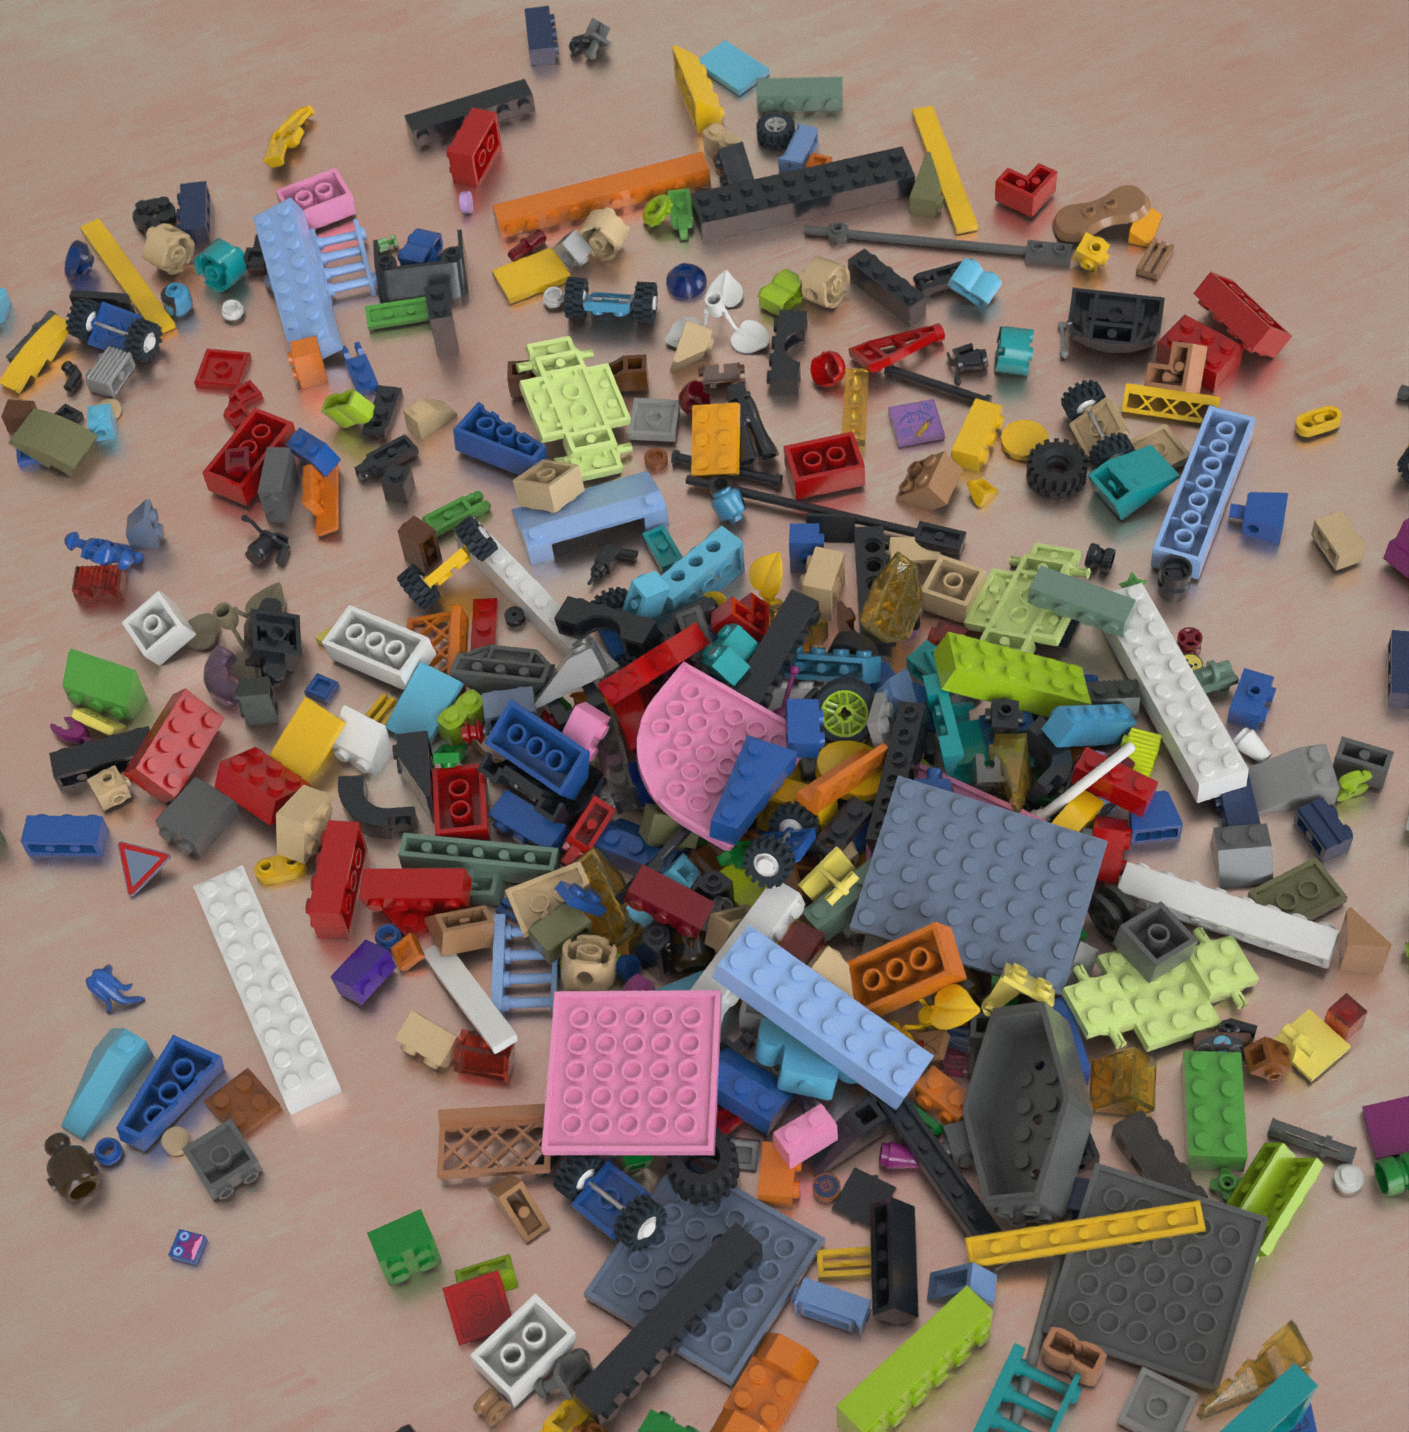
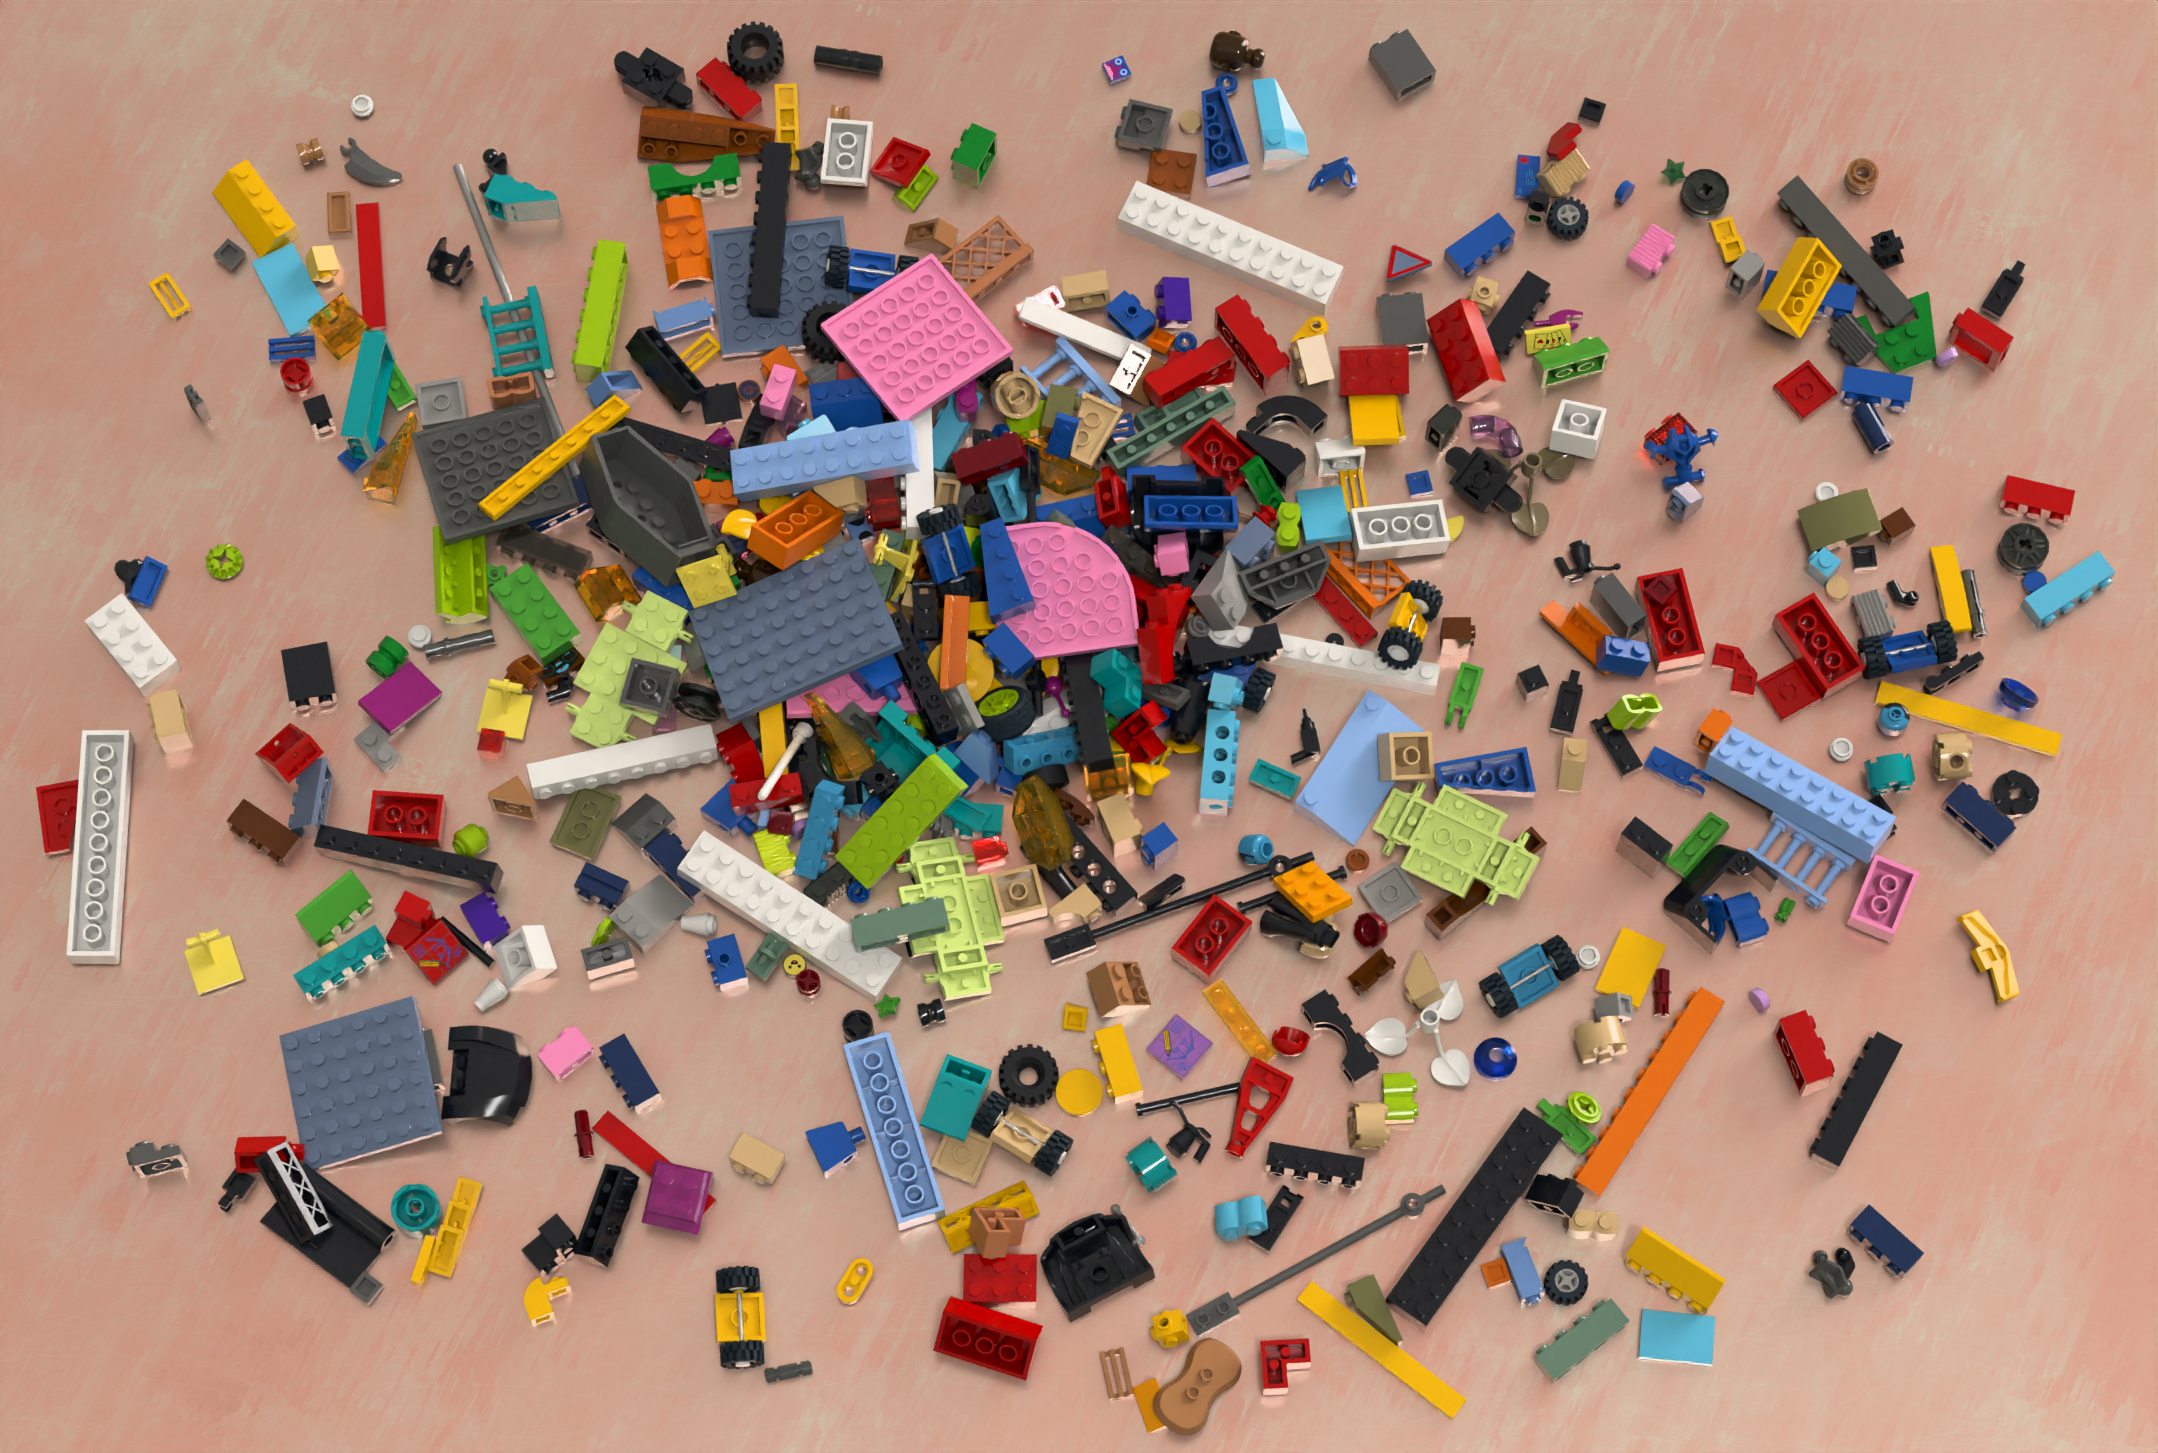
camera: 135 degrees right, 15 degrees up
none -> blue brick [1105,290,1156,343]
none -> red brick [1772,593,1866,699]
none -> white tile [1814,482,1838,502]

